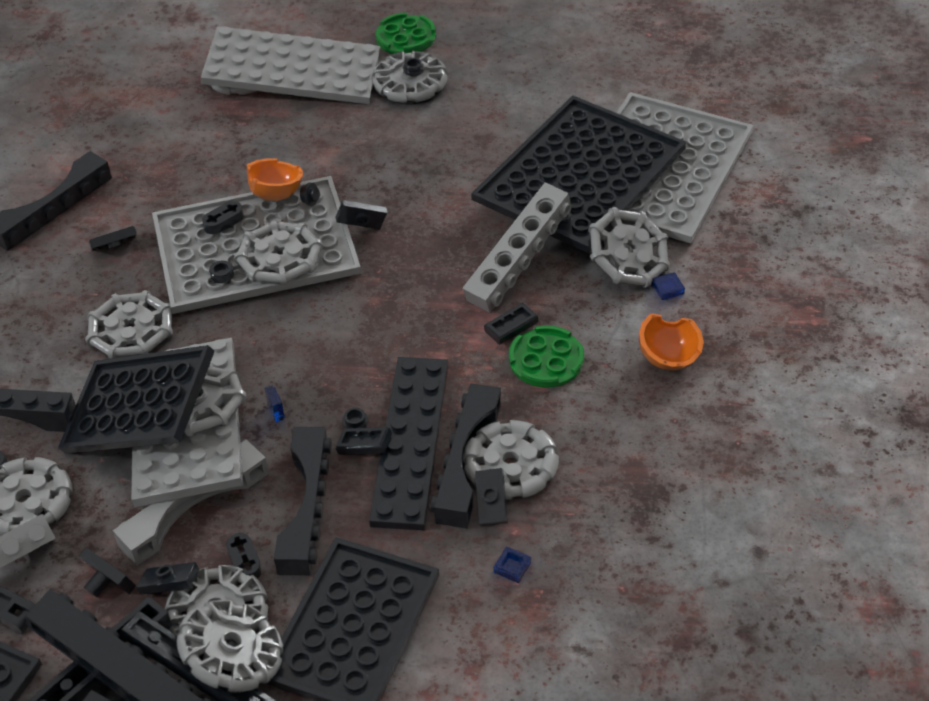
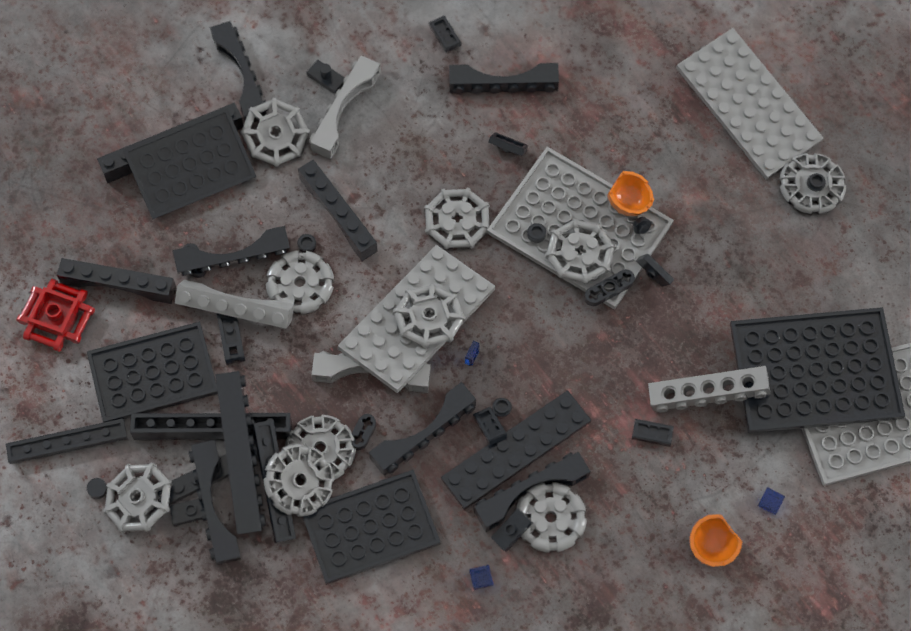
camera: 45 degrees right, 20 degrees up
black plate [58,345,215,453] -> none
black tile [79,547,136,598] -> none
black plate [136,562,199,595] -> none
black beam [202,201,244,234] -> none
green tile [375,12,436,54] -> none
green tile [509,326,584,388] -> none
light grey plate [588,207,671,288] -> none
none -> black beam [584,269,635,307]

